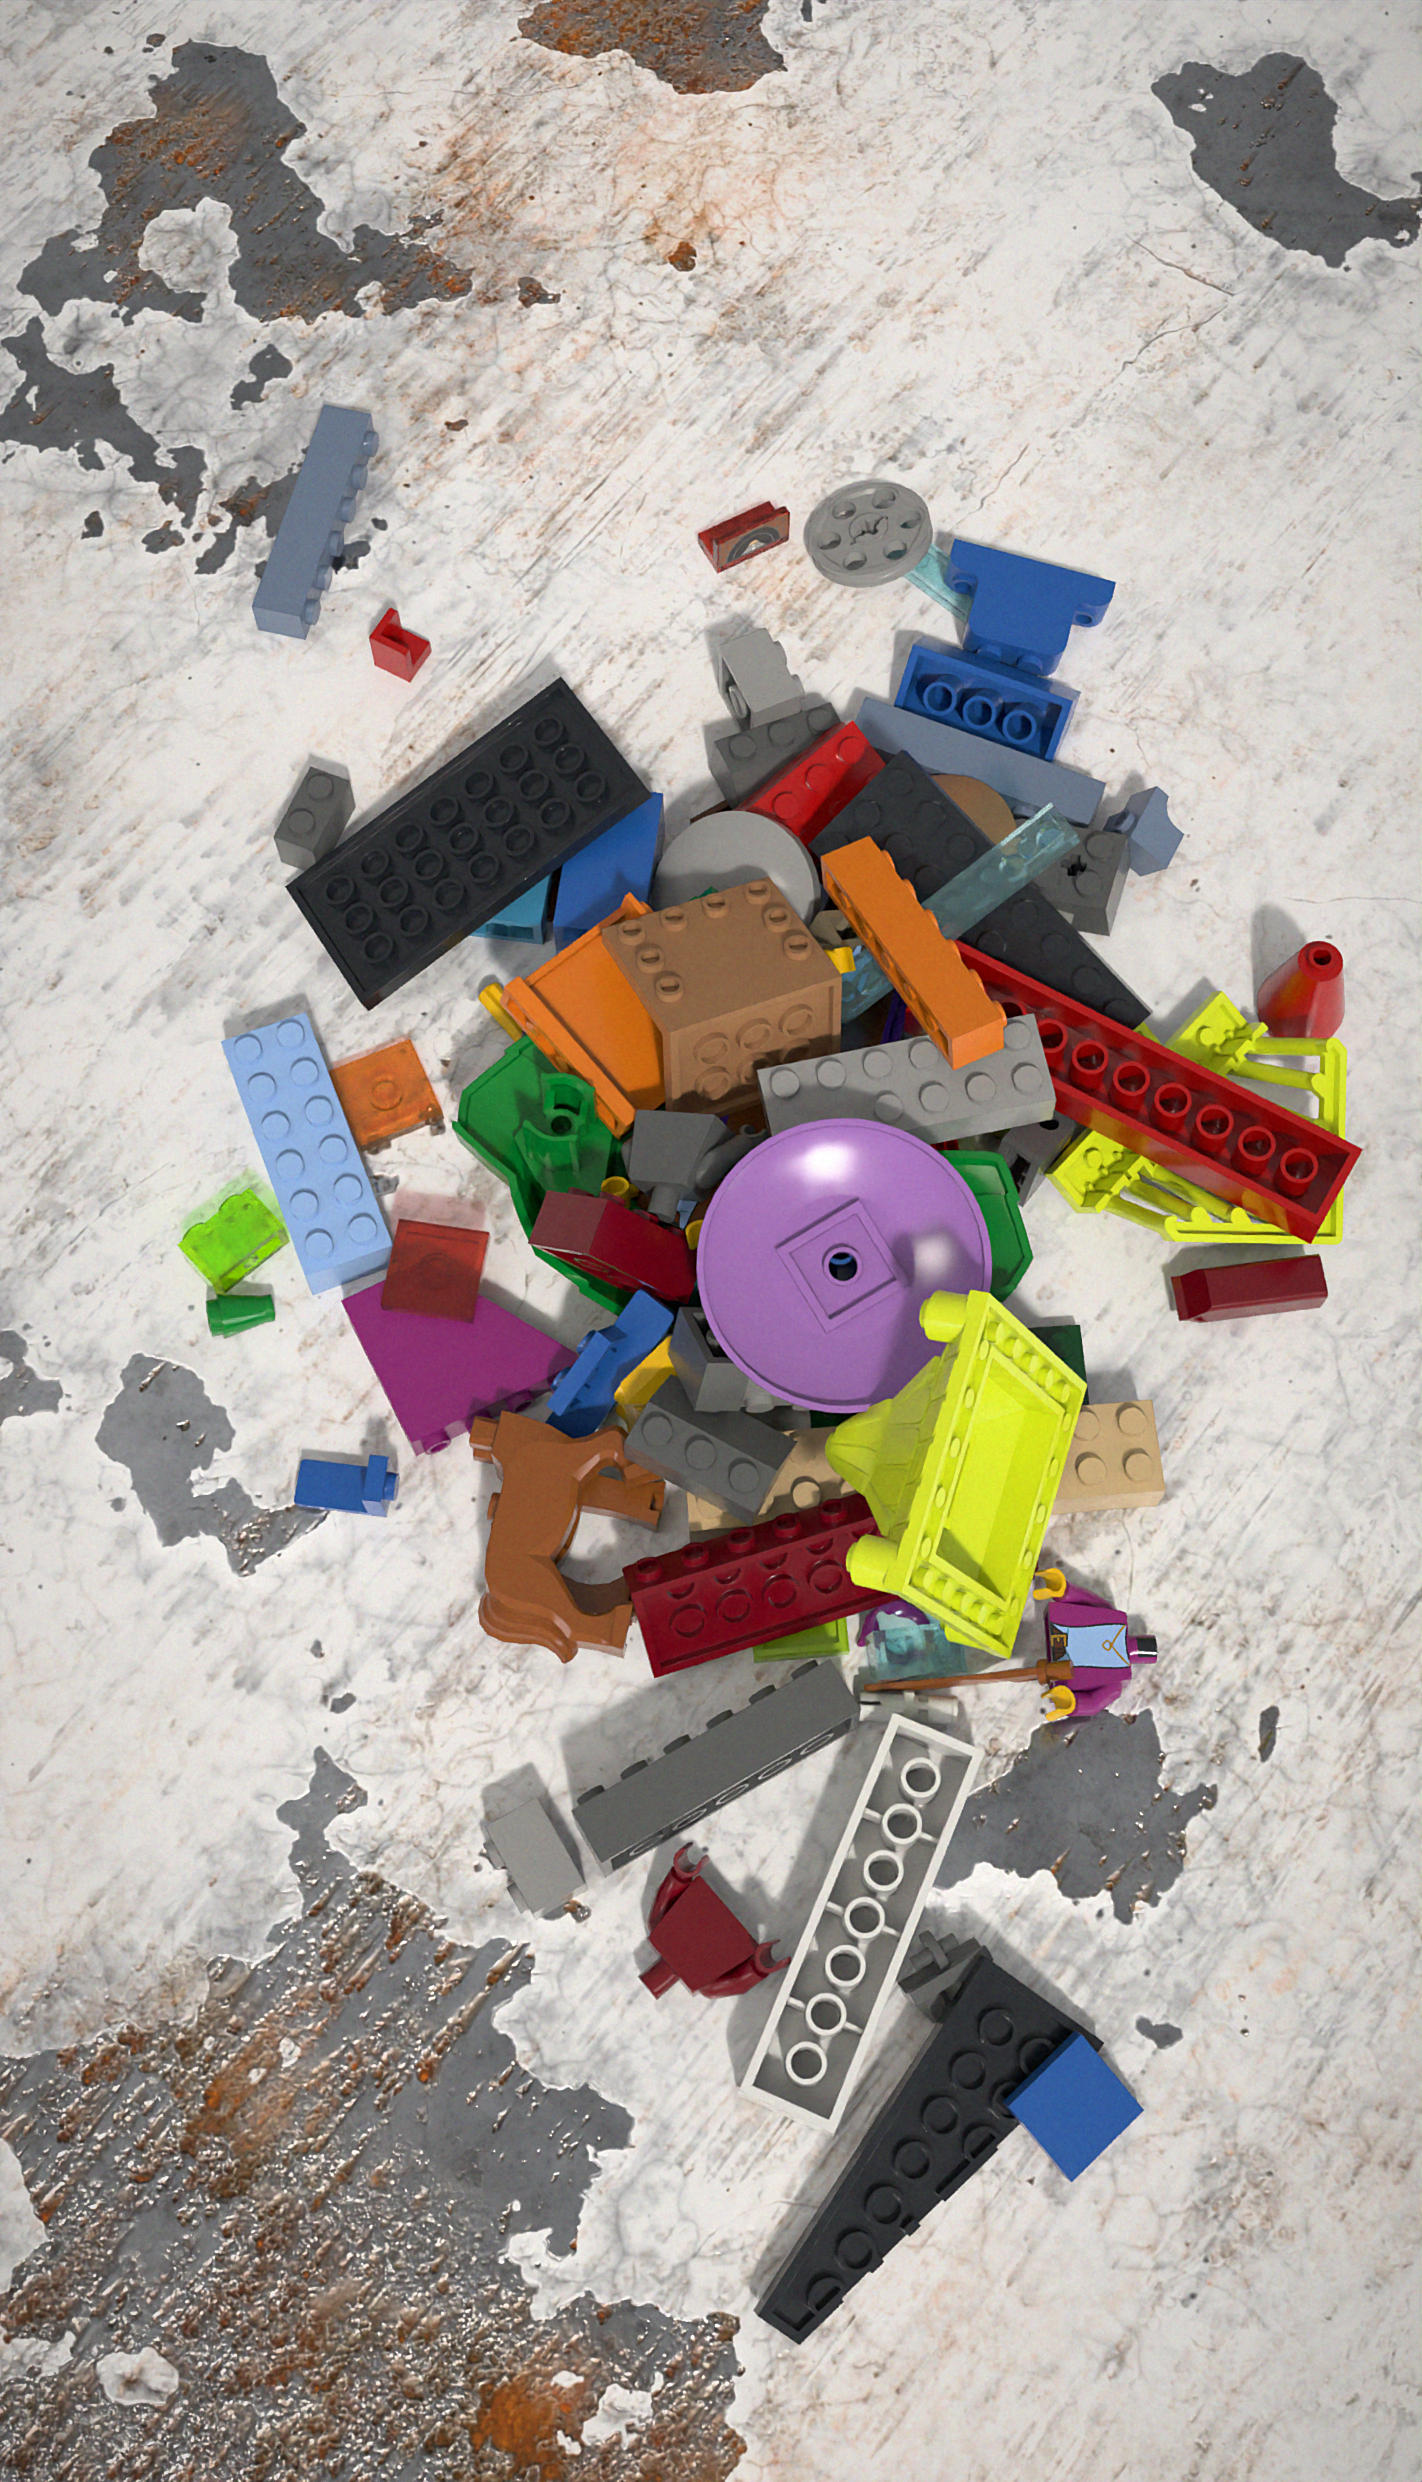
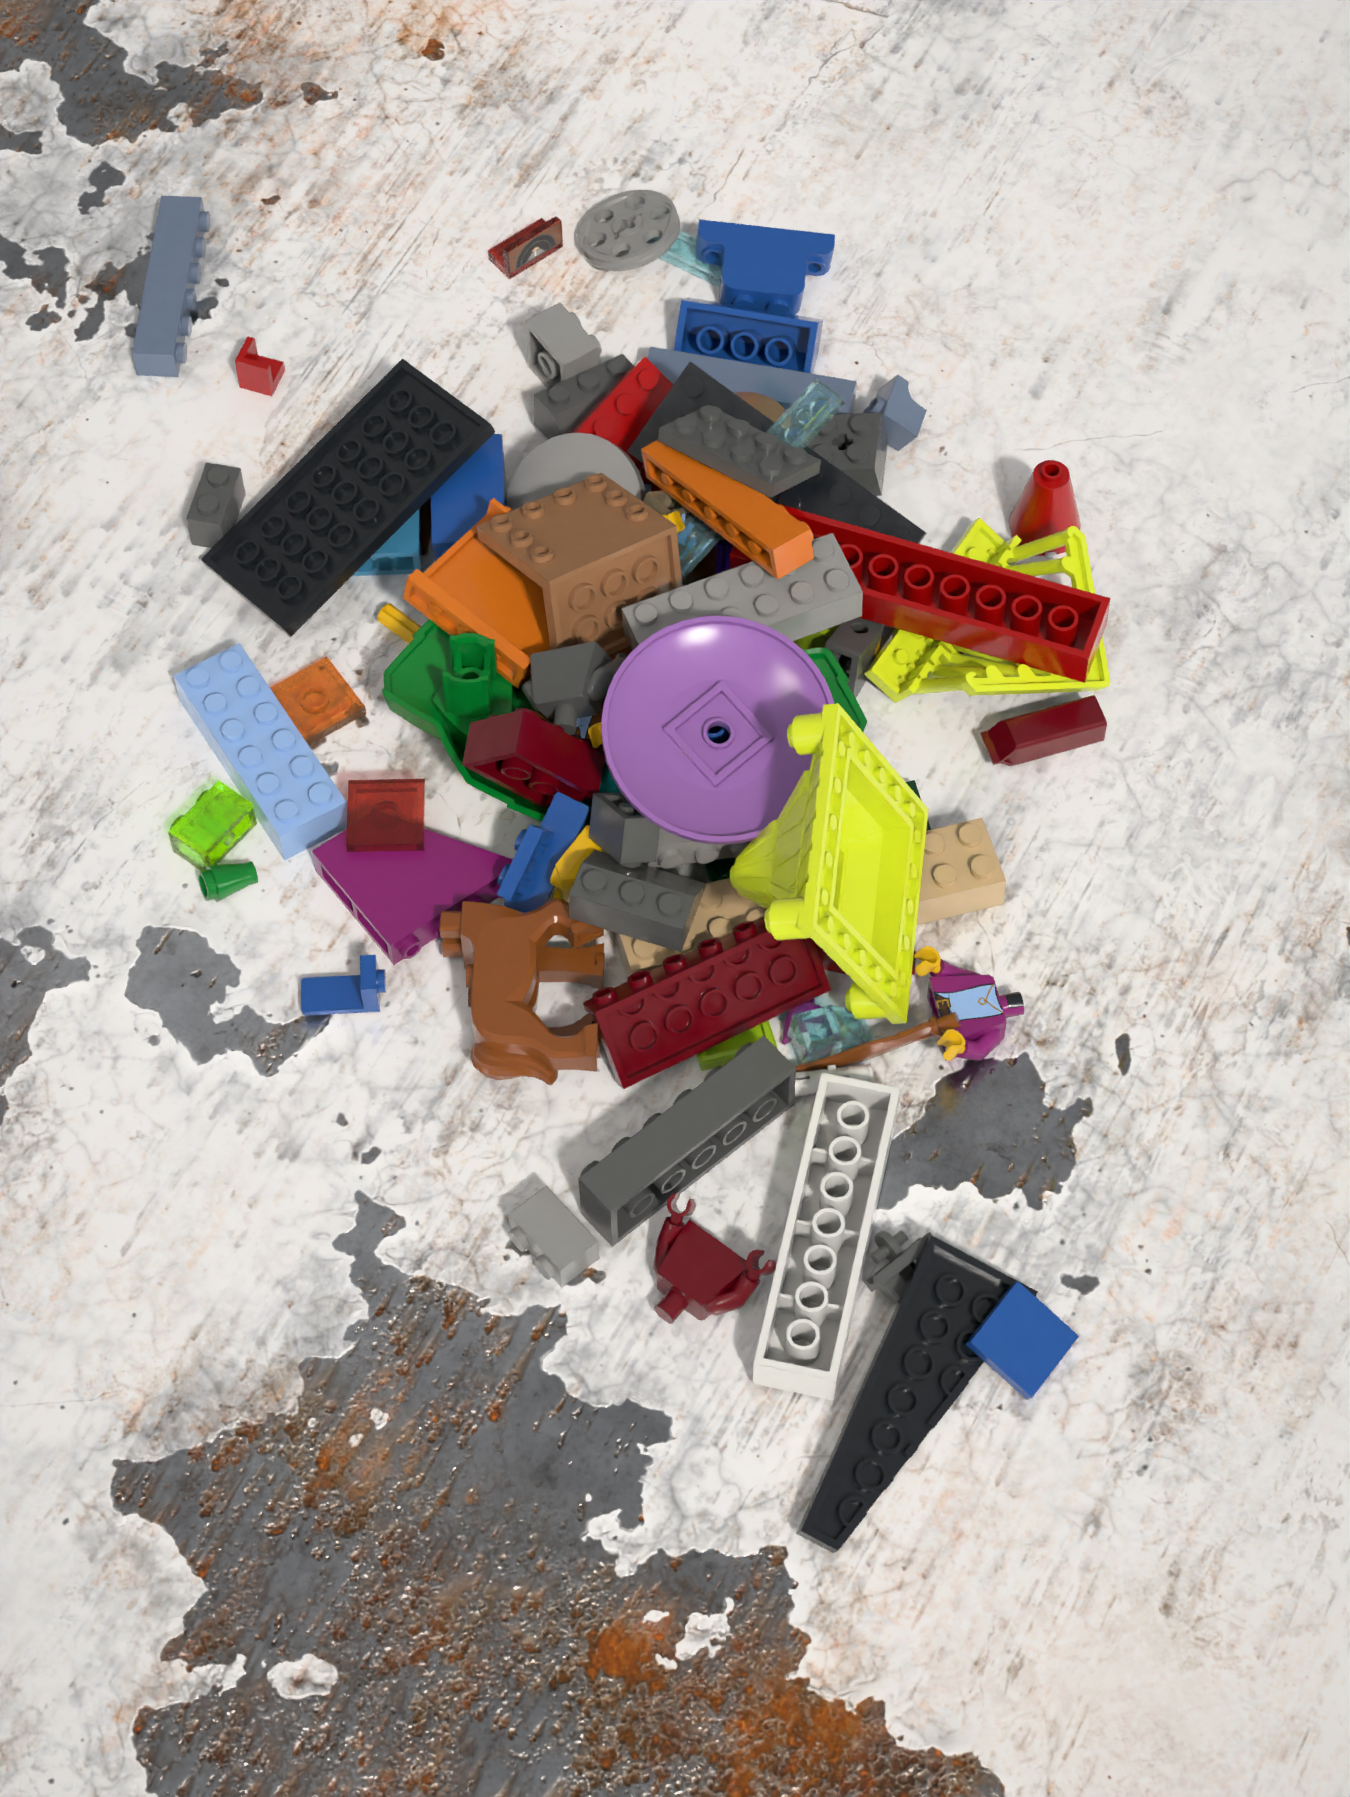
camera: 10 degrees left, 10 degrees down
none -> dark grey plate [658,405,821,498]

